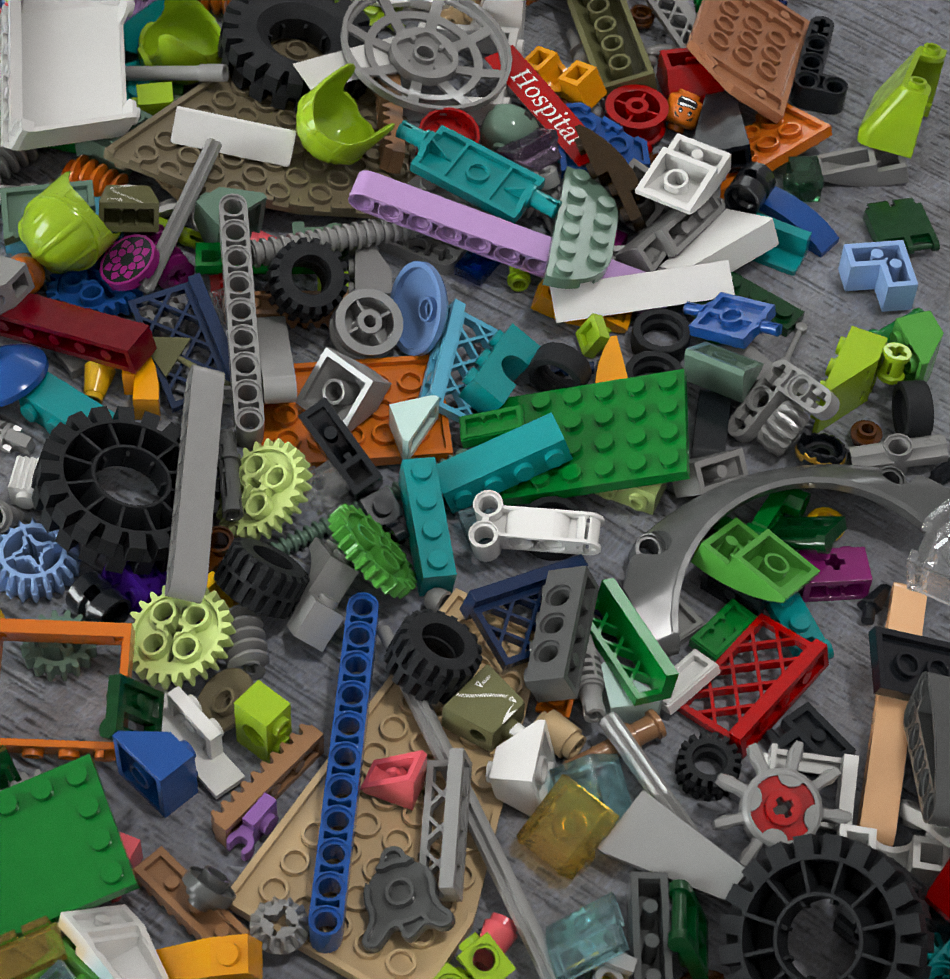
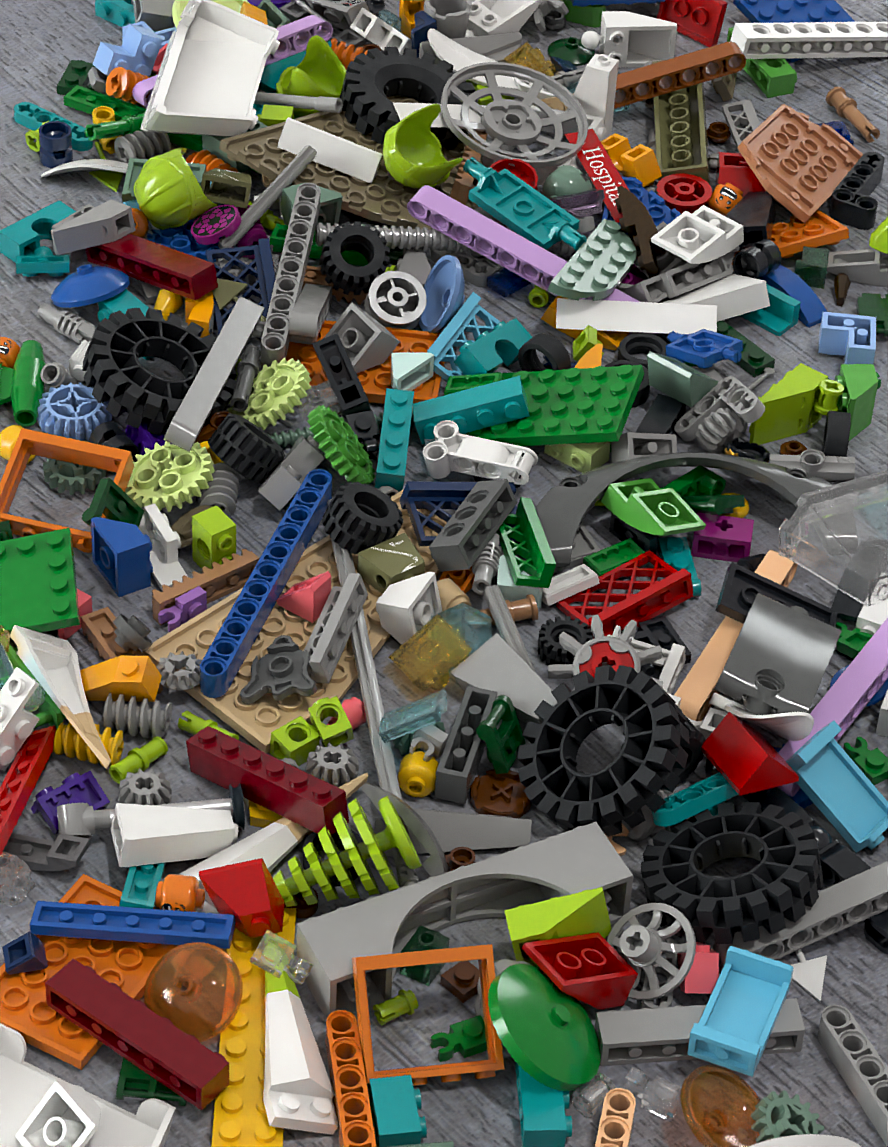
camera: 15 degrees right, 10 degrees down
none -> dark brown bar [834,273,851,307]

